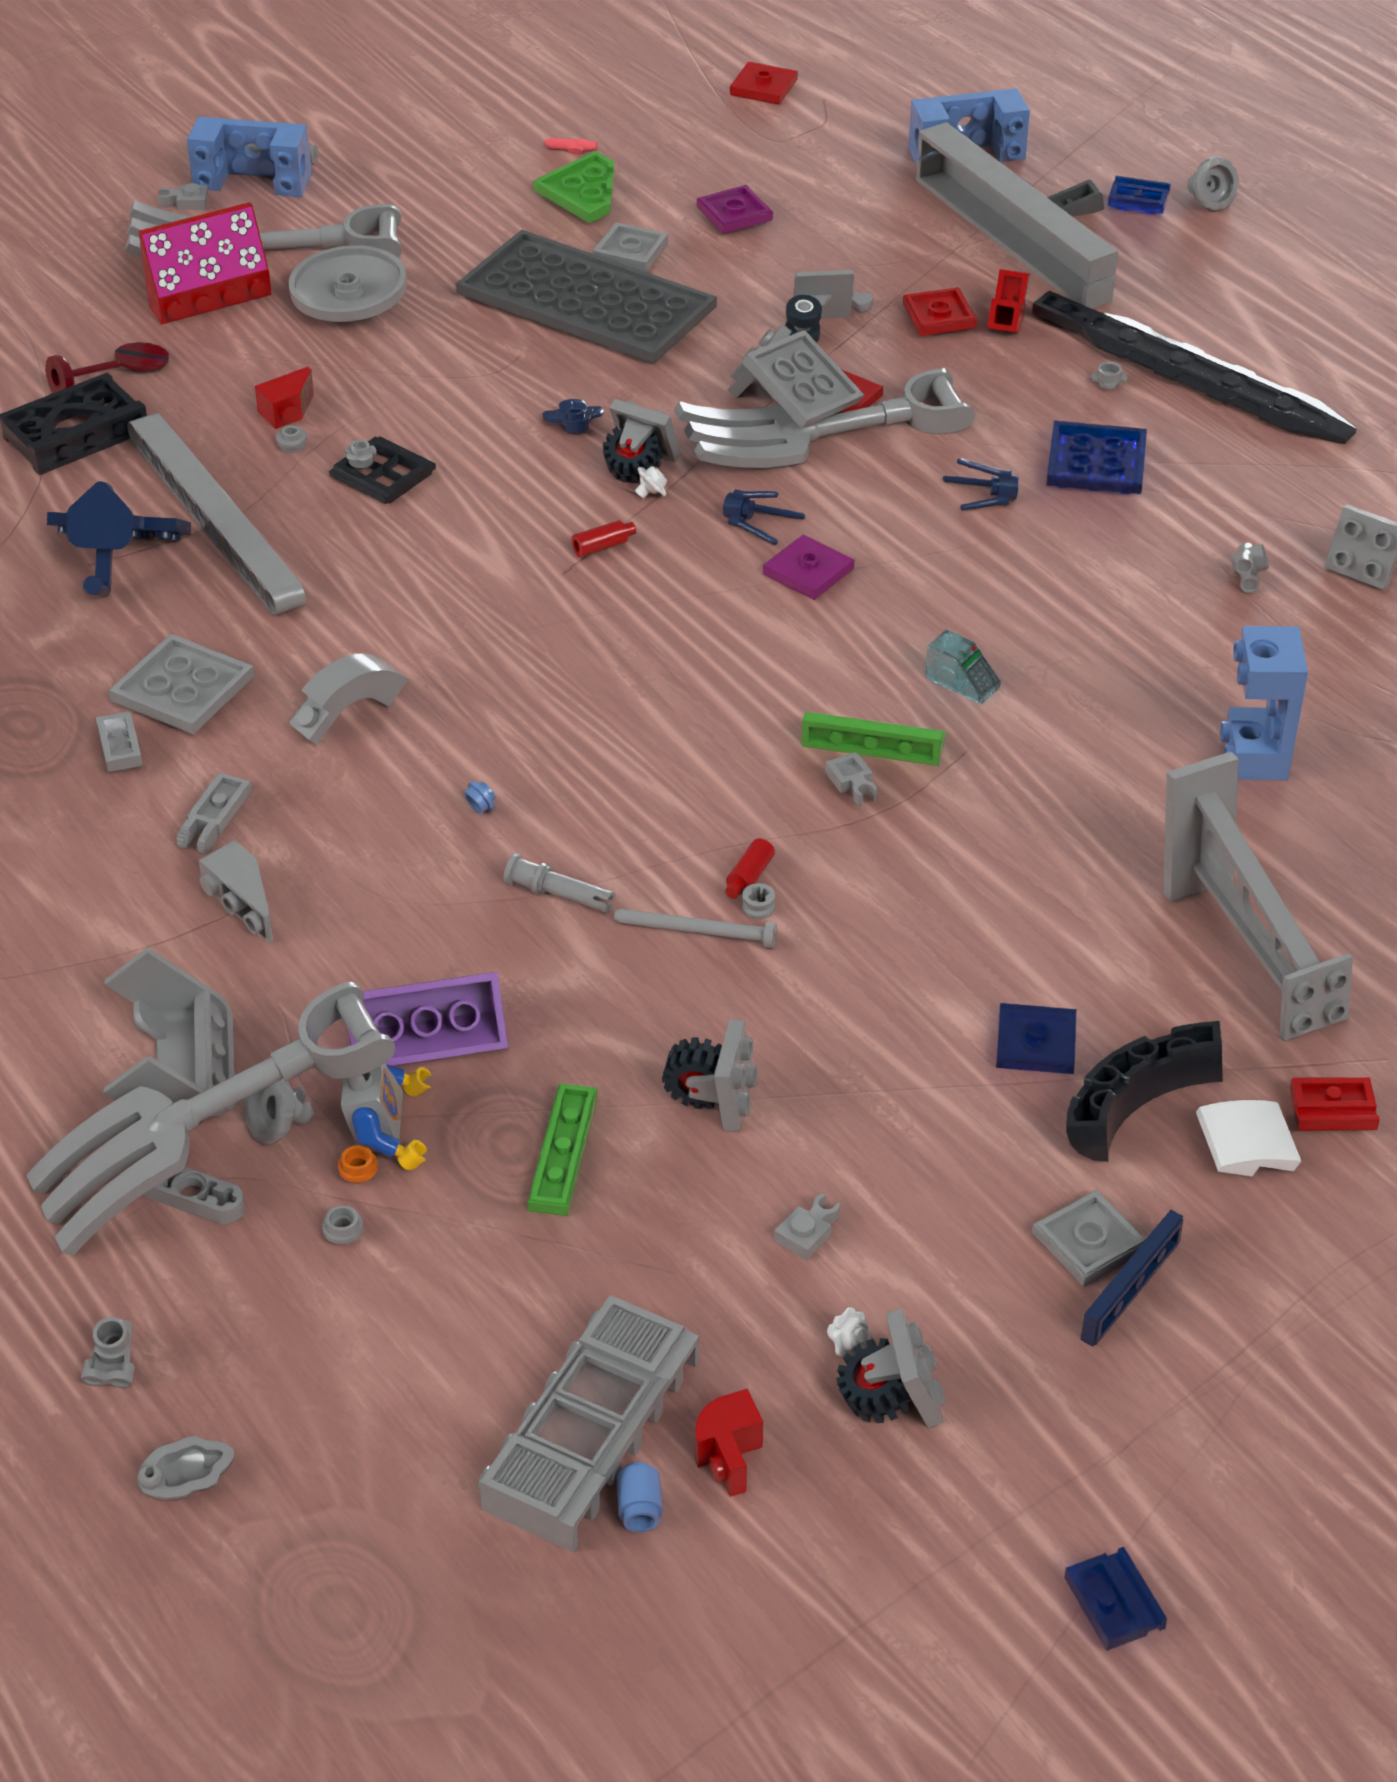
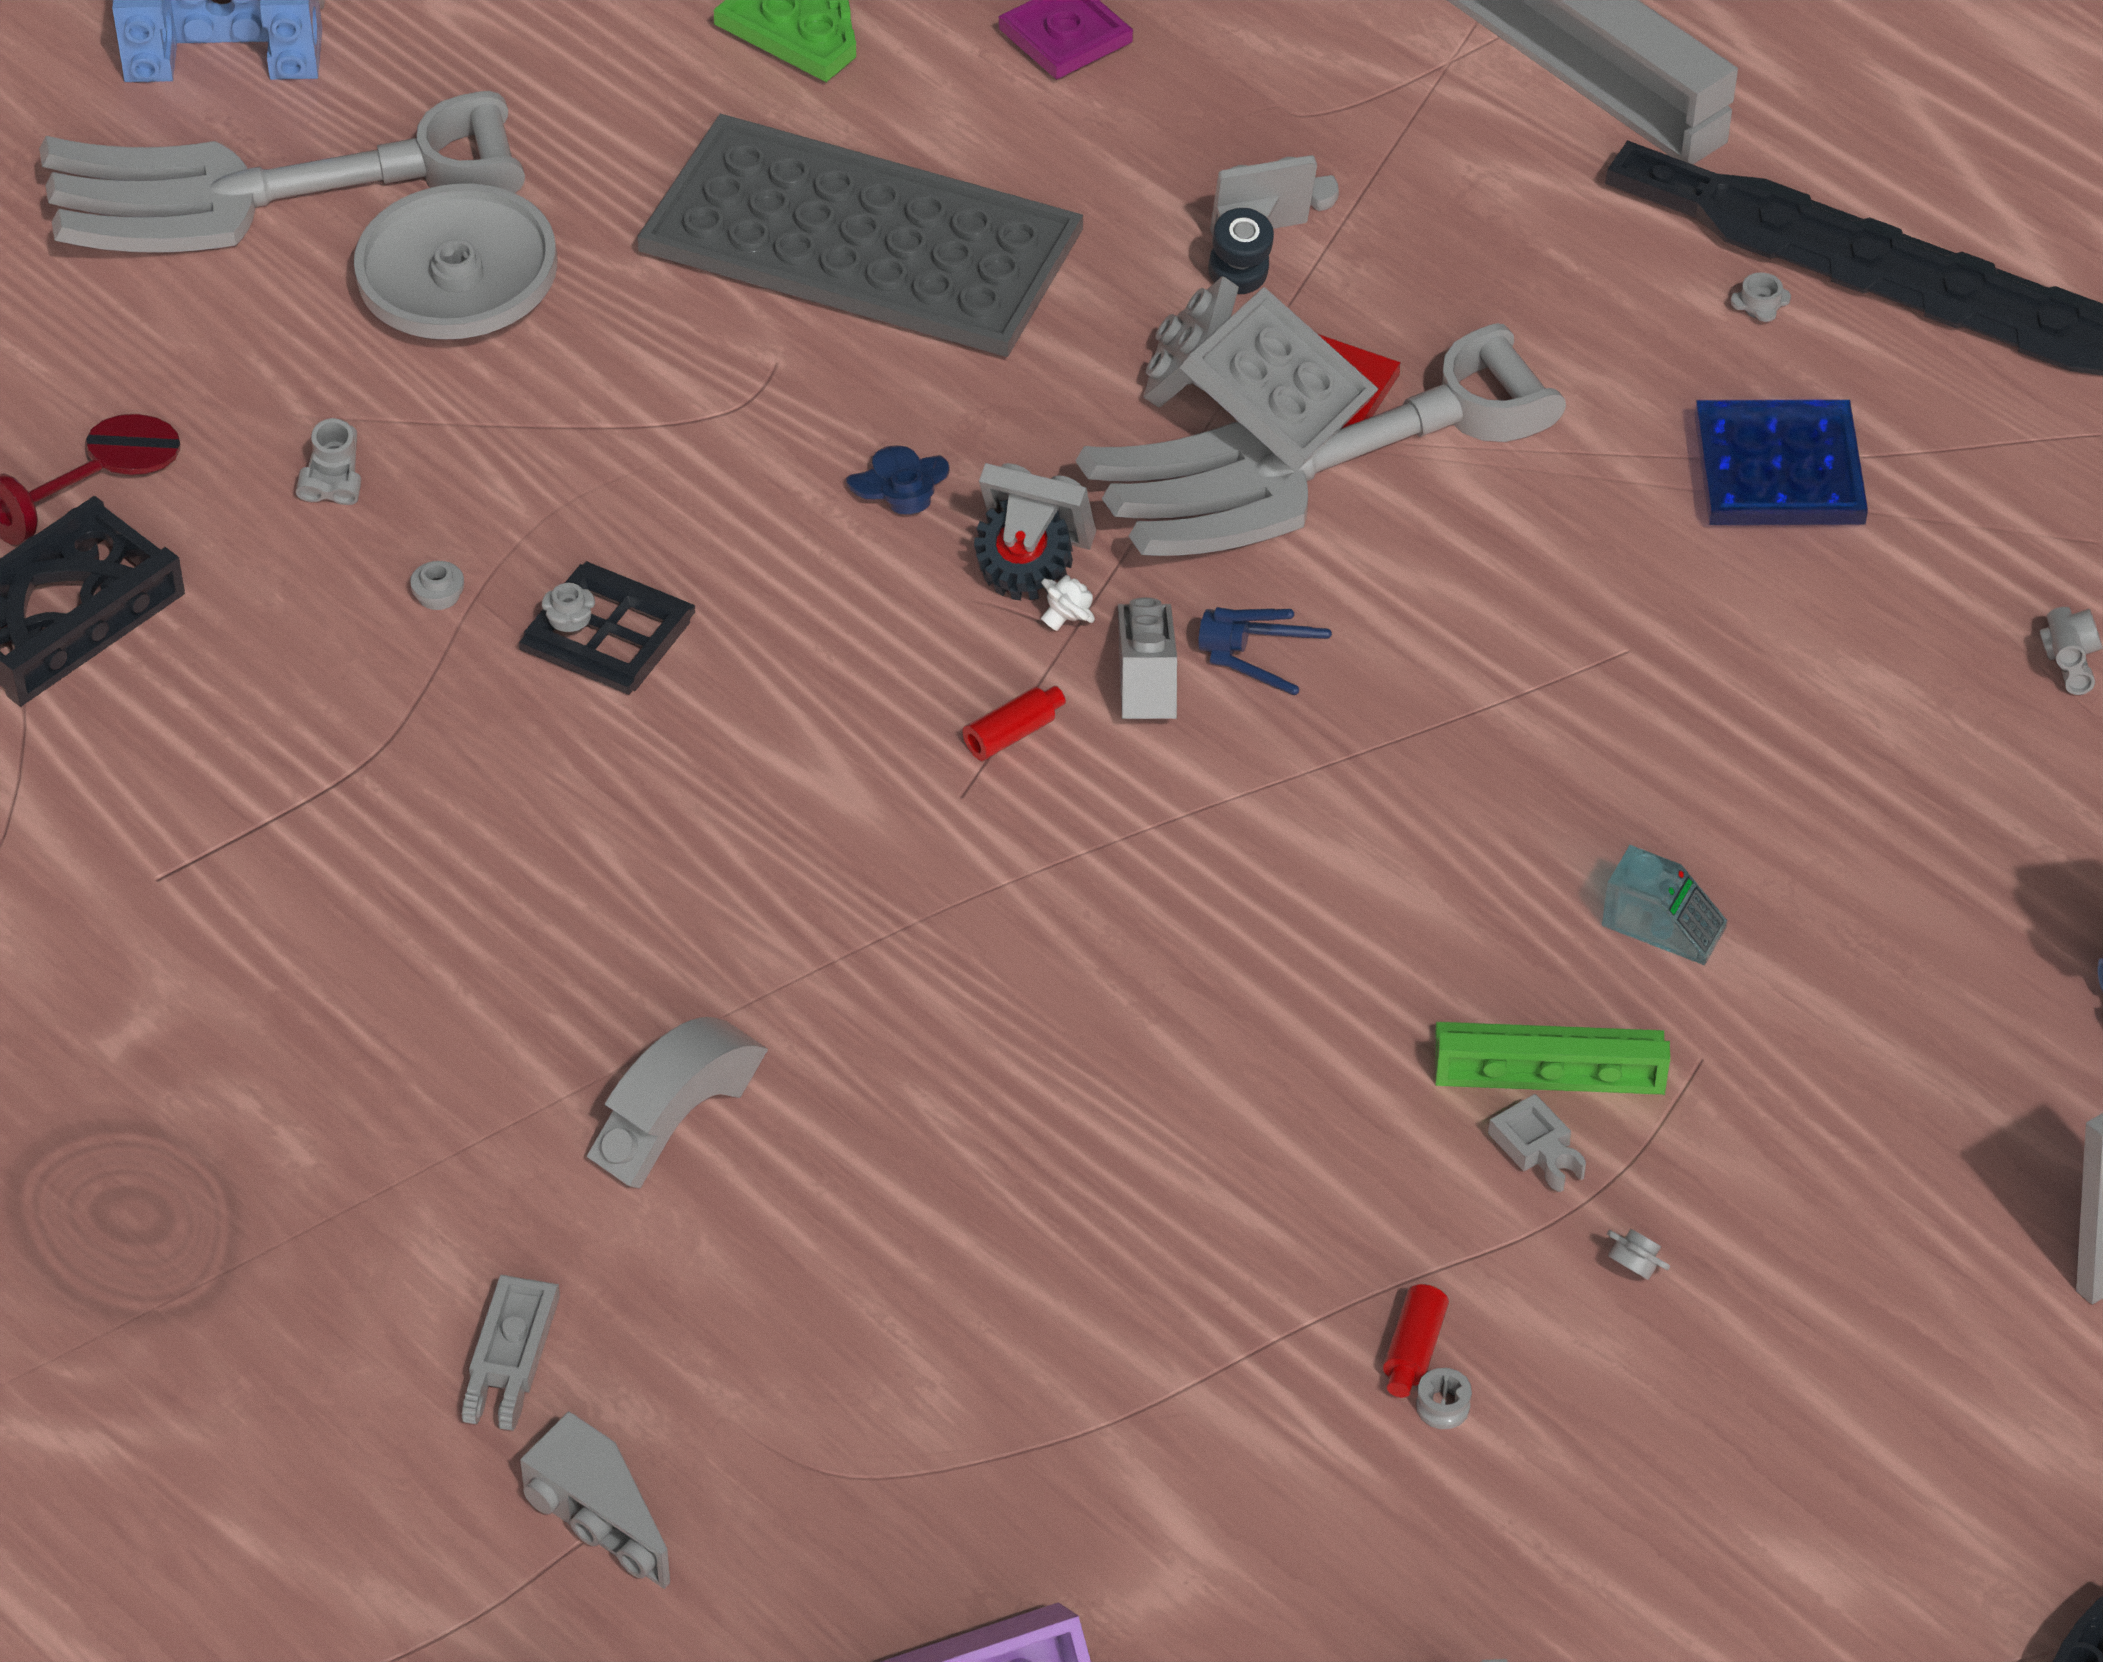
camera: 10 degrees left, 5 degrees up
dark blue plate [47,481,191,597] -> none
light grey piece [96,711,143,772] -> none
light grey plate [109,634,255,735] -> none
light grey beam [127,413,306,616] -> none
slope [138,202,272,325] -> none
light grey plate [157,183,209,210] -> none
red slope [255,366,314,429] -> none
medium blue plate [463,780,496,814] -> none
light grey pin [503,853,615,914] -> none
light grey plate [593,222,668,272] -> none
light grey bar [614,909,777,948] -> none
magenta plate [763,534,855,600] -> none
red plate [903,287,977,336] -> none
dark blue plant [942,458,1019,511] -> none
red brick [987,269,1030,333] -> none
clear blue plate [996,1003,1077,1074] -> none
none -> light grey plate [296,418,362,505]
none -> light grey slope [1118,597,1177,719]
none -> light grey plate [1606,1229,1671,1280]

